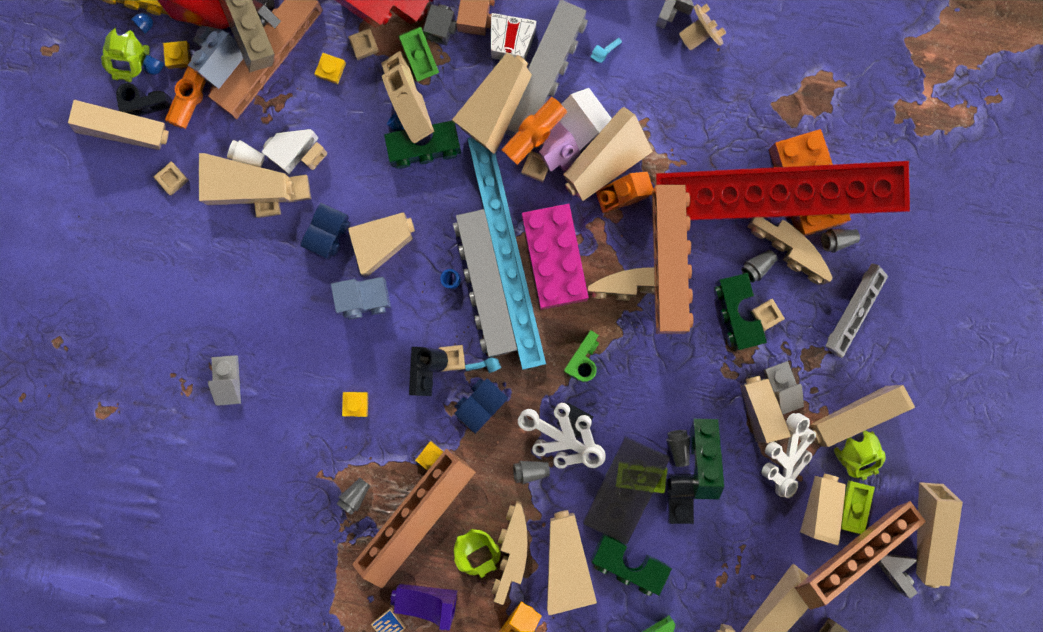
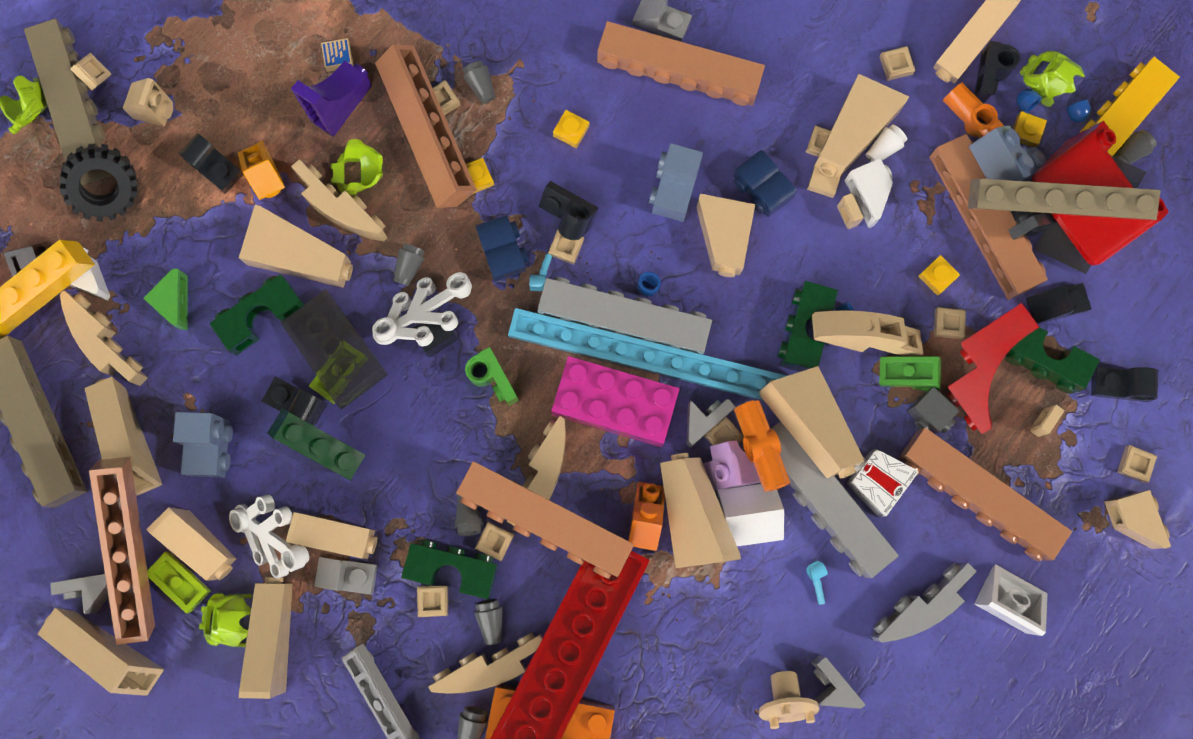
camera: 115 degrees right, 5 degrees down
dark grey cone [666,430,690,467] -> none
none -> sand blue brick [173,412,233,478]
none -> tan tile [433,80,461,115]
none -> dark grey cone [454,494,483,536]
none -> tan tile [475,522,514,561]
none -> nougat brick [597,21,765,106]
none -> light grey slope [686,399,735,448]

